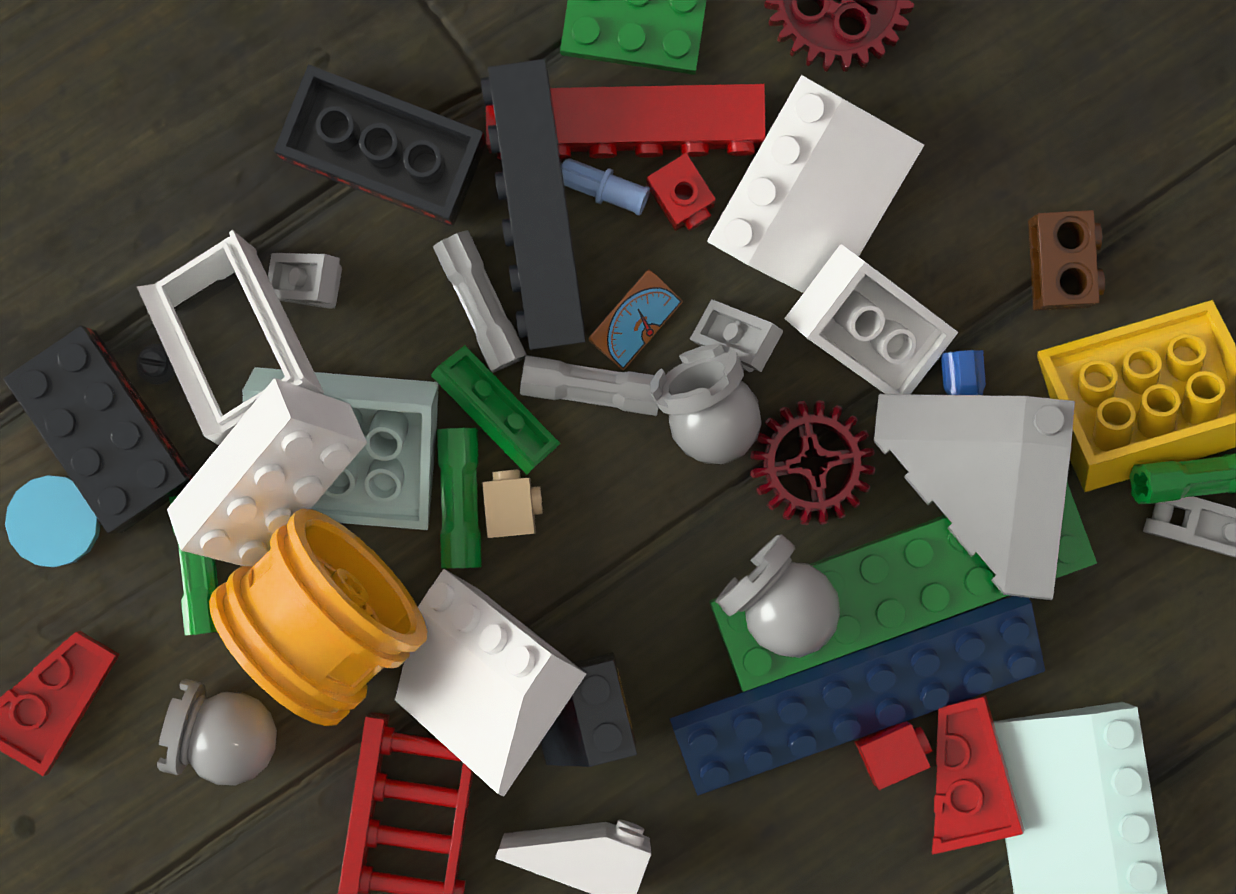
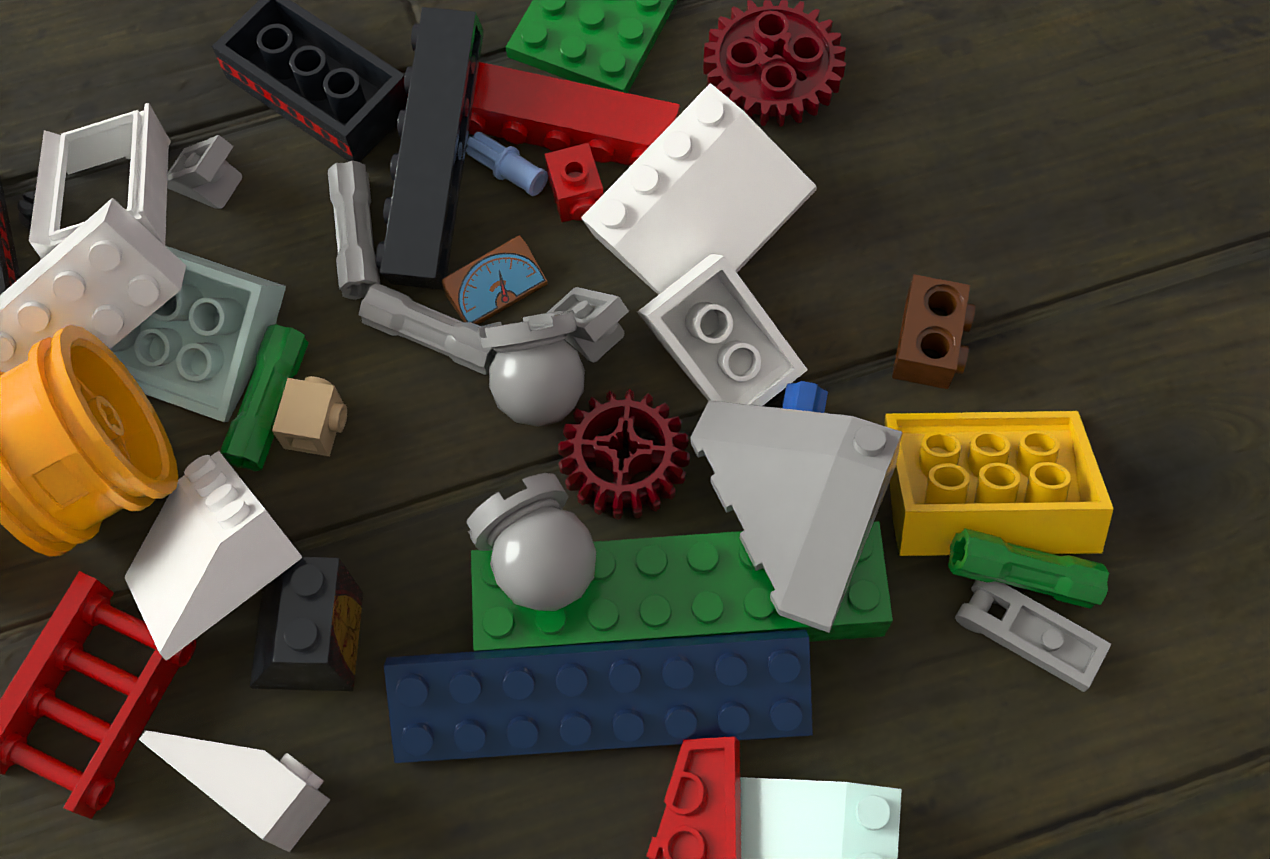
camera: 20 degrees right, 20 degrees down
green tile [431,345,561,475] -> none
red brick [854,721,932,790] -> none

